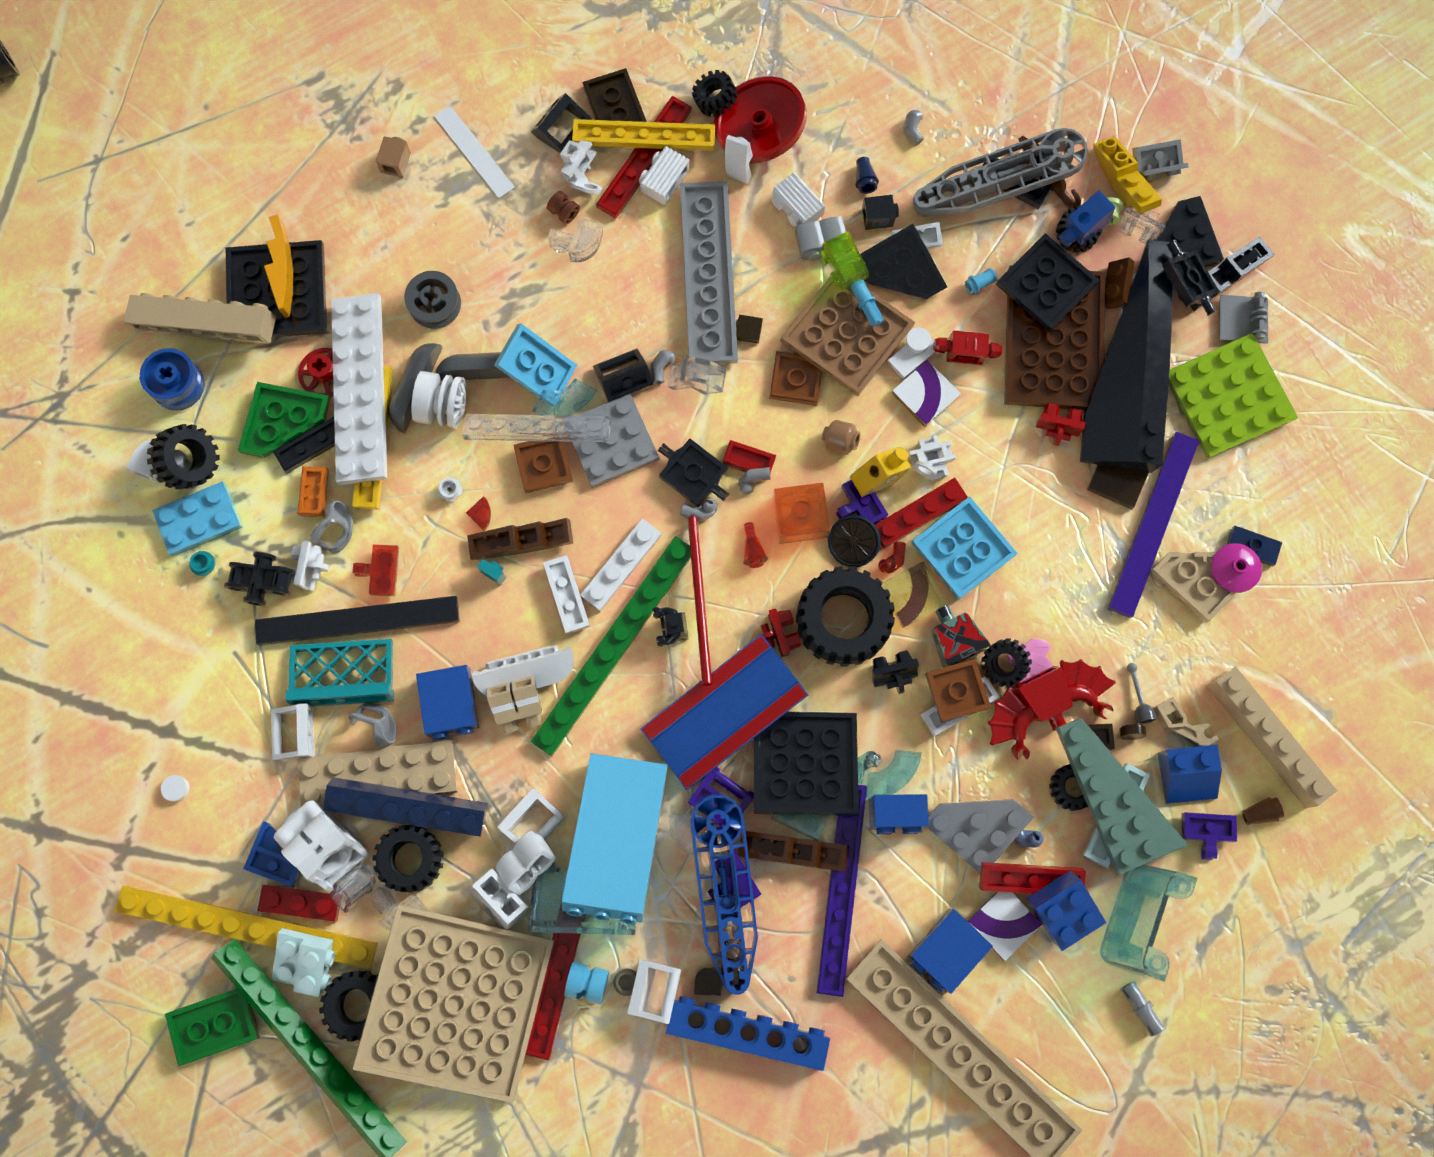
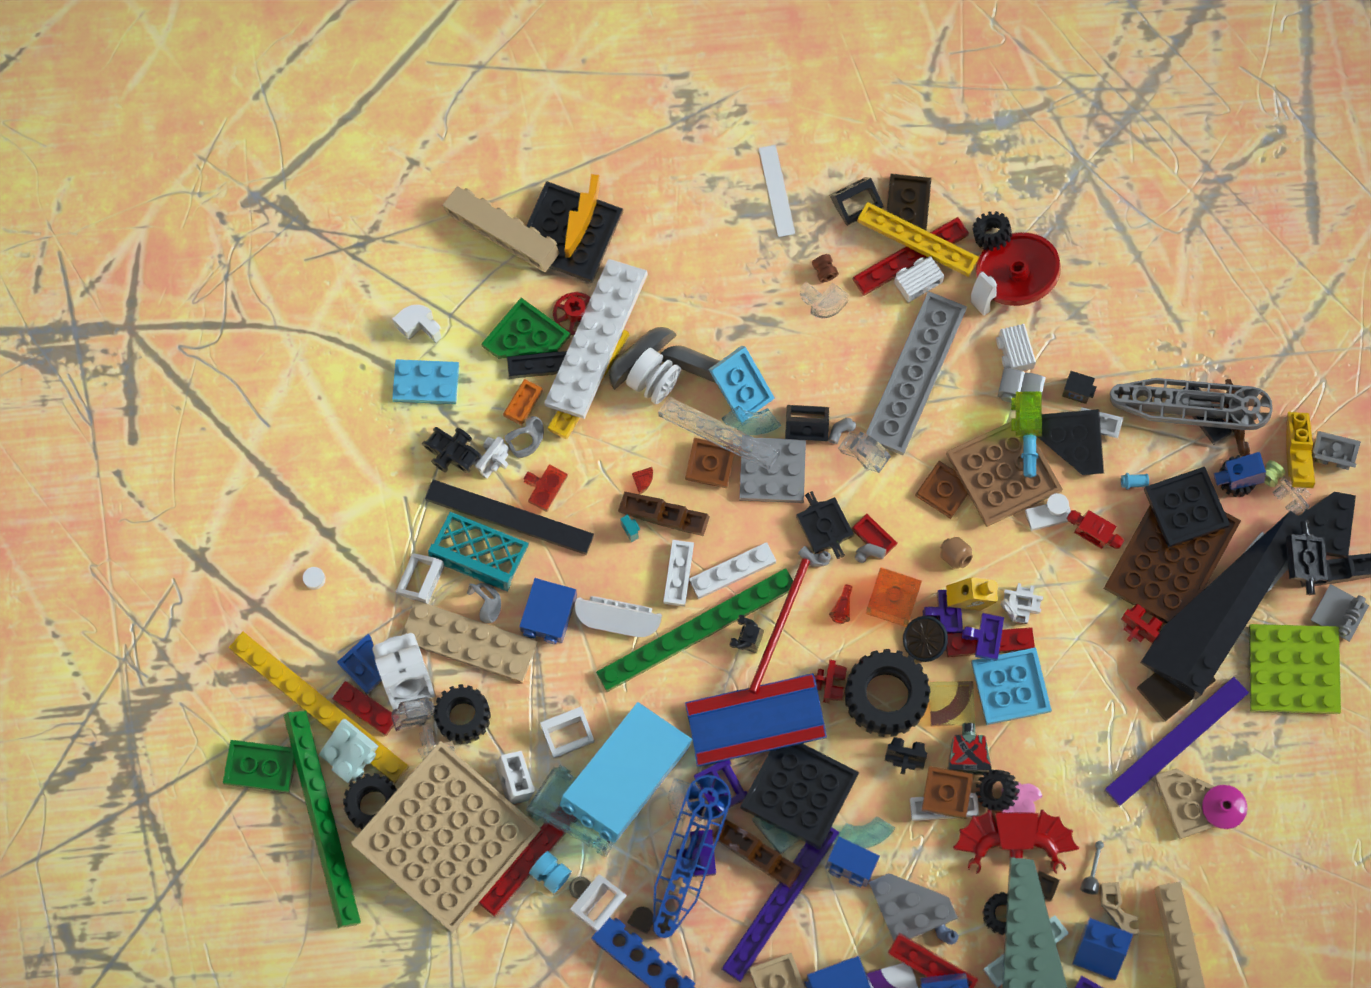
camera: 30 degrees right, 5 degrees down
blue wheel [139,348,205,410] -> none
black tyre [147,424,220,490] -> none
teal plate [189,551,215,576] -> none
dark blue brick [323,777,488,837] -> none
medium nougat brick [376,136,411,178] -> none
dark grey wheel [404,271,461,329] -> none
white plate [438,478,462,502] -> none
tan hips [487,676,542,734] -> none
white brick [495,831,556,895] -> none
white piece [560,140,602,194] -> none
dark brown tile [736,314,763,344] -> none
dark blue cone [855,157,879,194] -> none
clear light blue arm [858,751,882,784] -> none
clear red arm [878,542,906,574] -> none
tile [892,360,961,427] -> none
light grey arm [903,110,924,146] -> none
reddish brown plate [1105,257,1135,309] -> none
dark brown tile [1119,724,1147,740] -> none
dark blue plate [1227,525,1283,567] -> none
none -> dark purple plate [962,613,1004,661]

